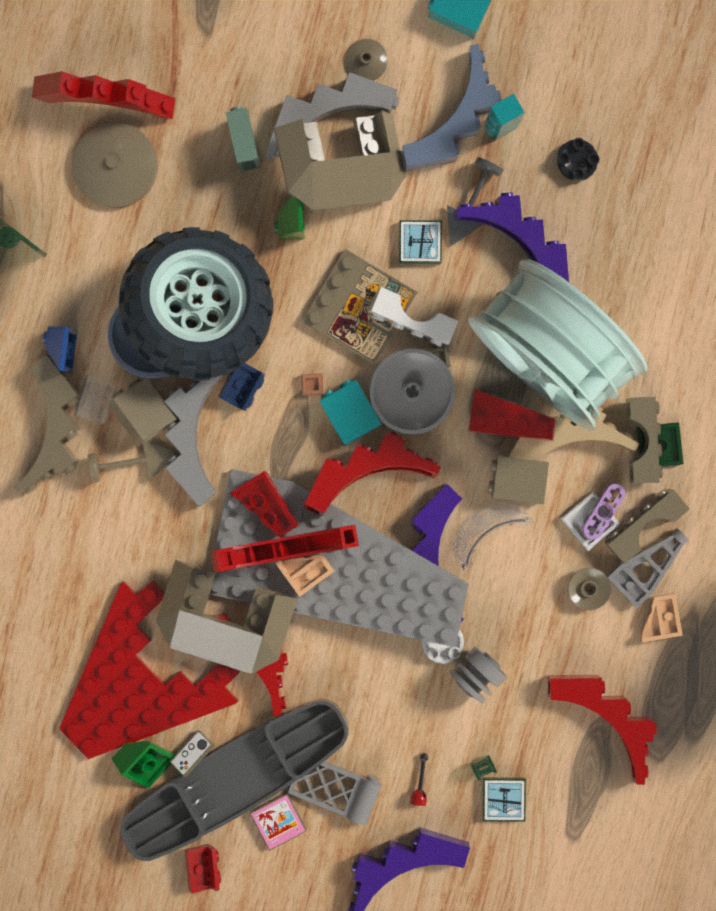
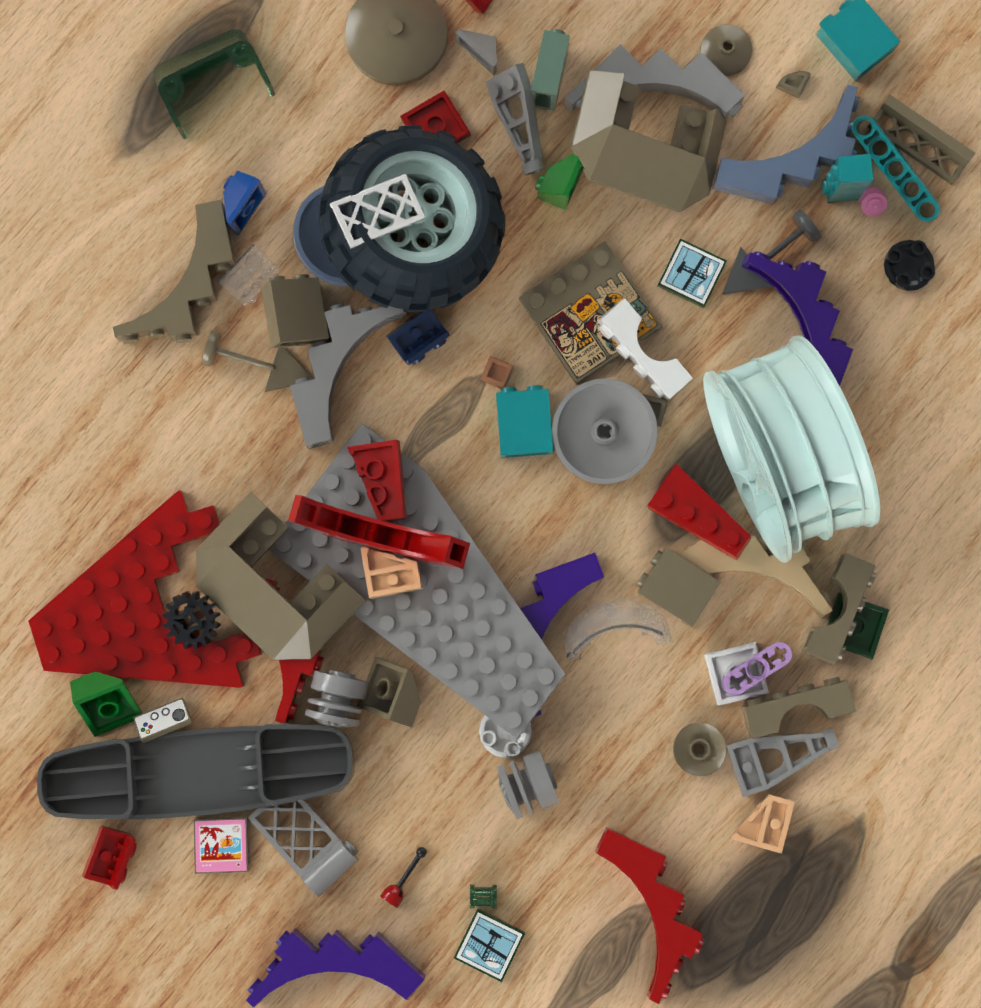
camera: 30 degrees right, 5 degrees down
red arch [303,432,441,517] -> none
none -> black gear [162,591,221,649]
none -> light grey wheel [305,670,368,728]
none -> white window [330,174,425,249]
none -> dark tan slope [357,657,421,727]
none -> red tile [400,90,471,143]
none -> light grey slope [456,29,497,75]
none -> light grey plate [486,63,545,175]
none -> dark tan tile [776,71,811,98]
none -> teal beam [852,116,941,222]
none -> bright pink wheel [859,187,887,217]
none -> dark tan fence [867,95,975,185]

